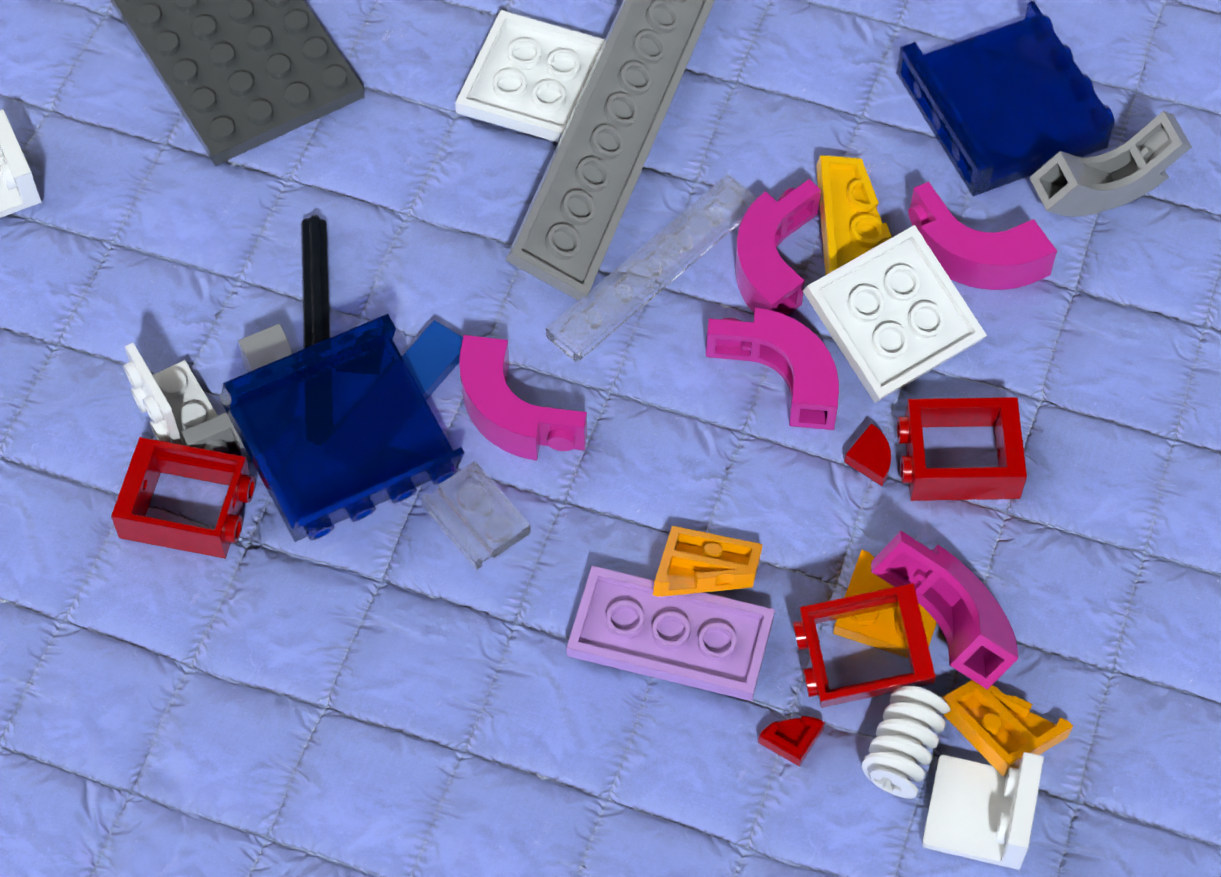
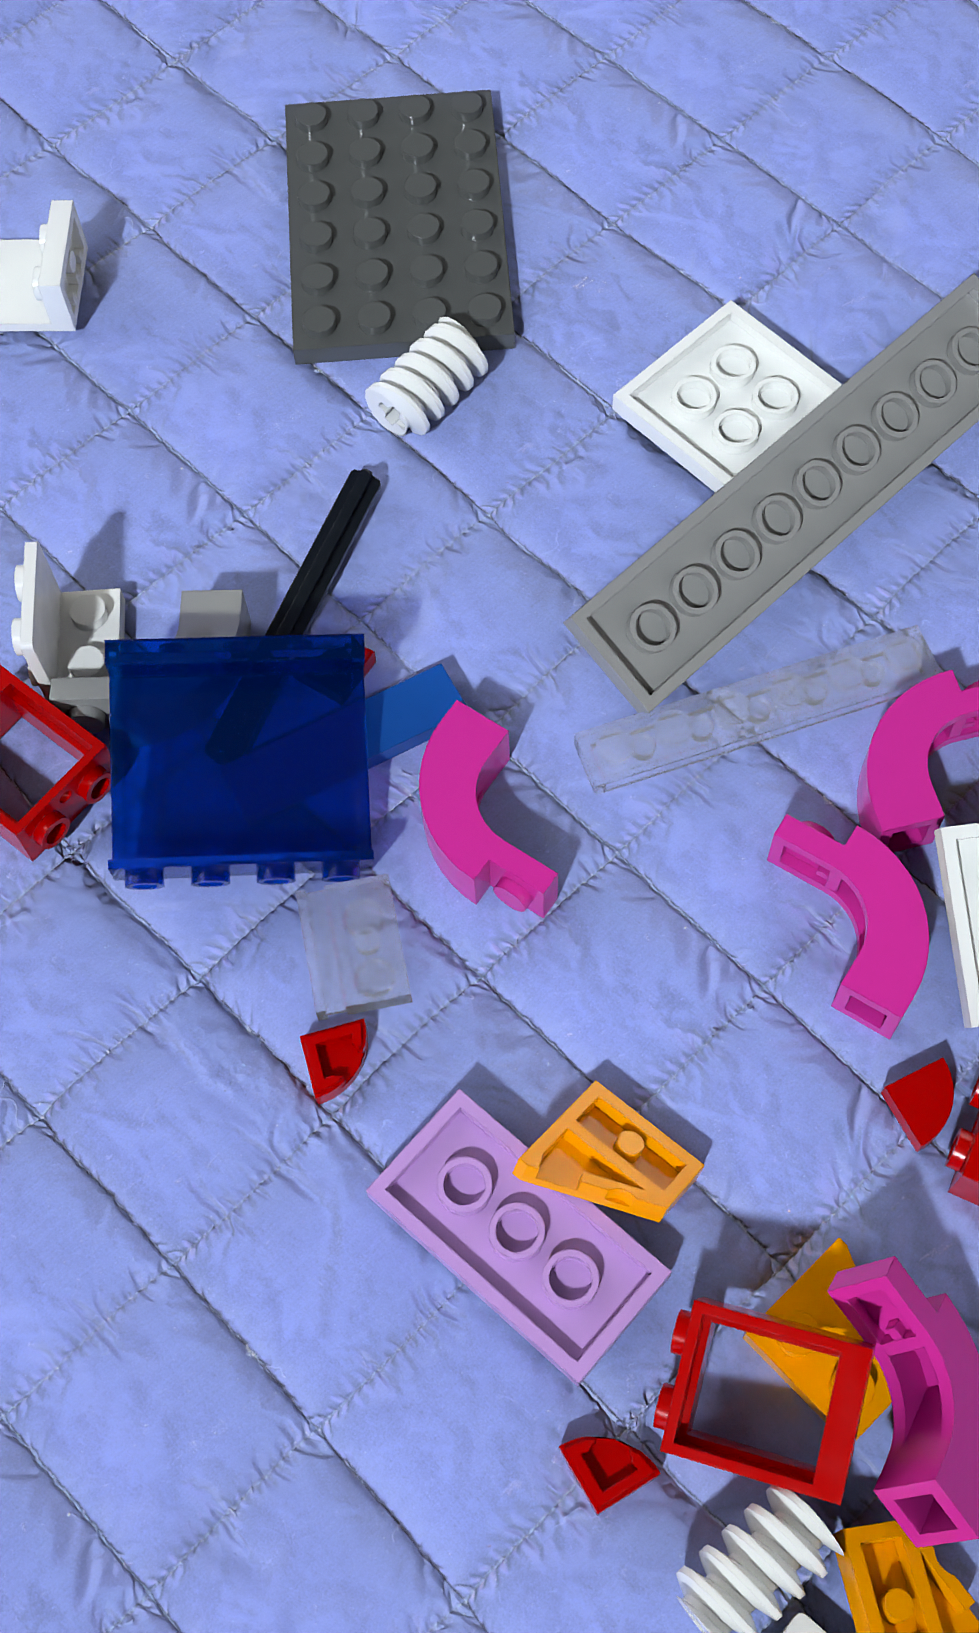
camera: 30 degrees right, 5 degrees up
none -> red tile [300,1018,368,1105]
none -> white piece [365,317,488,436]

